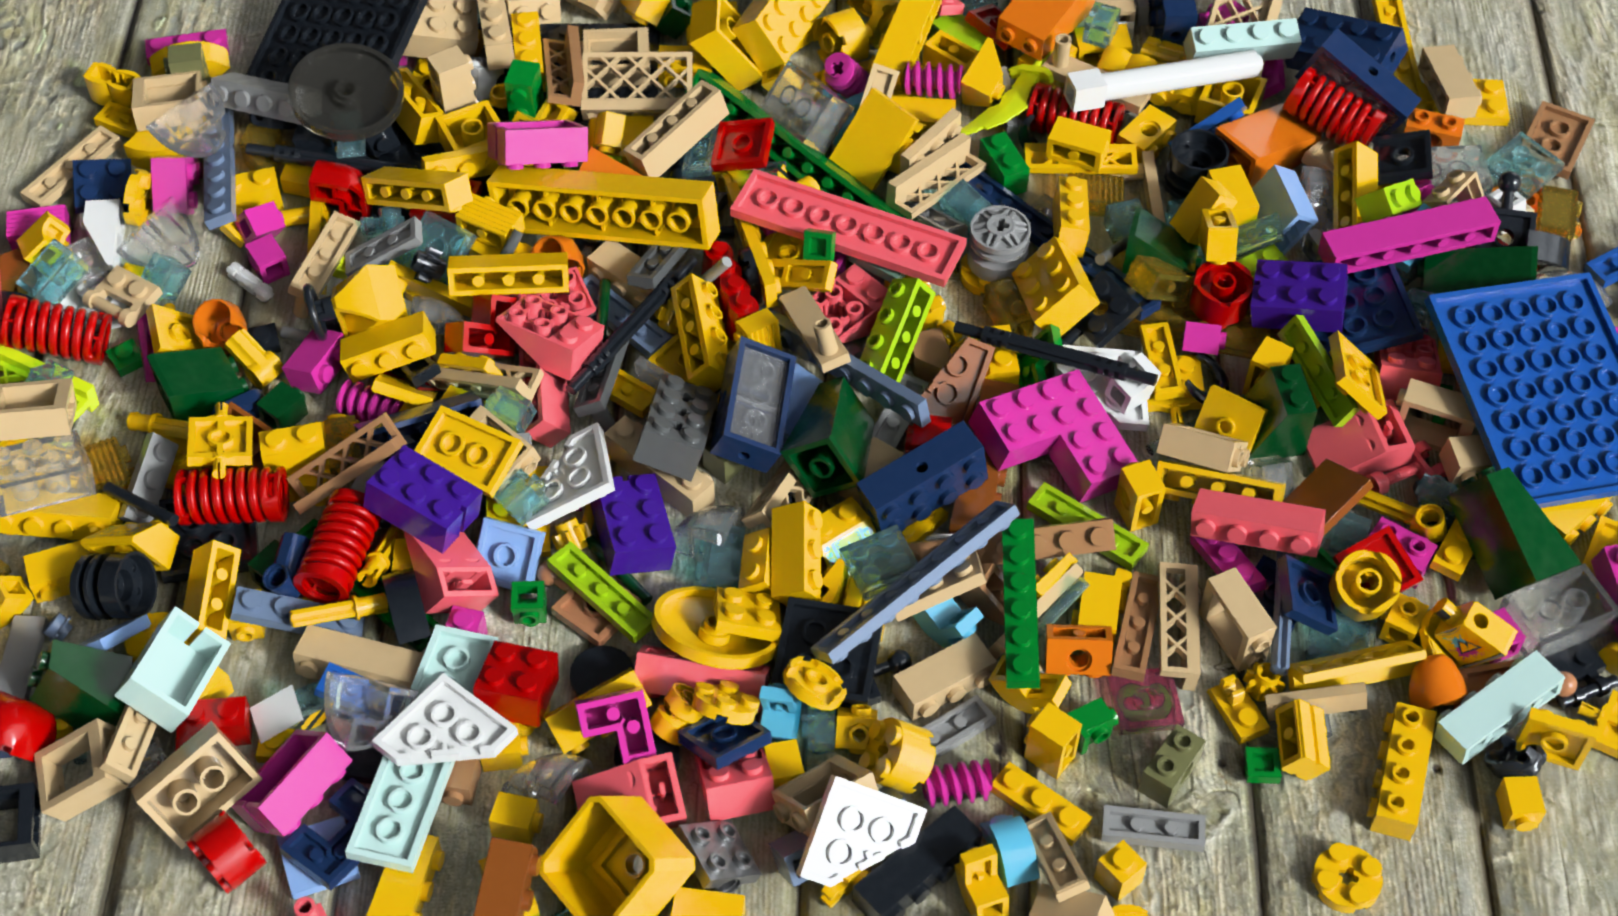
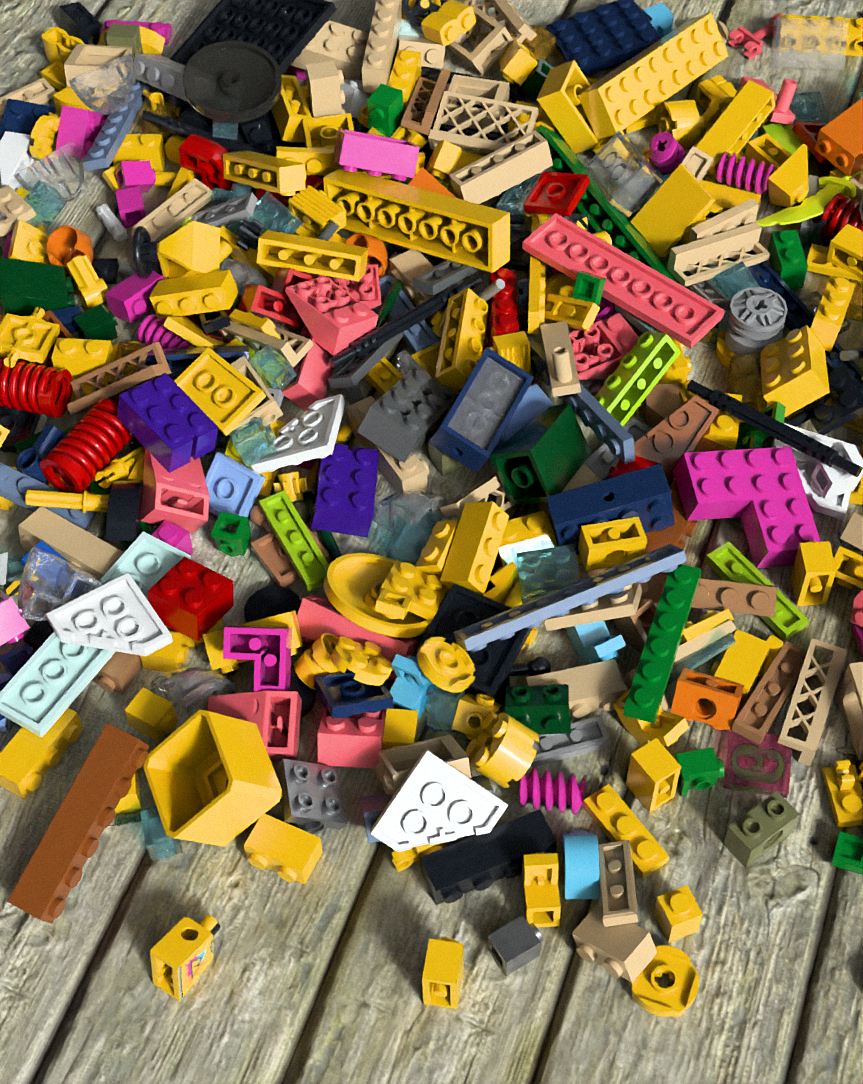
camera: 20 degrees right, 0 degrees up
light grey plate [1101,805,1206,852] -> none
none -> black hinge [59,2,102,45]
none -> yellow hand [142,89,165,111]
none -> yellow plate [374,589,413,620]
none -> dark green bracket [505,684,571,735]
none -> yellow brick [578,517,647,571]

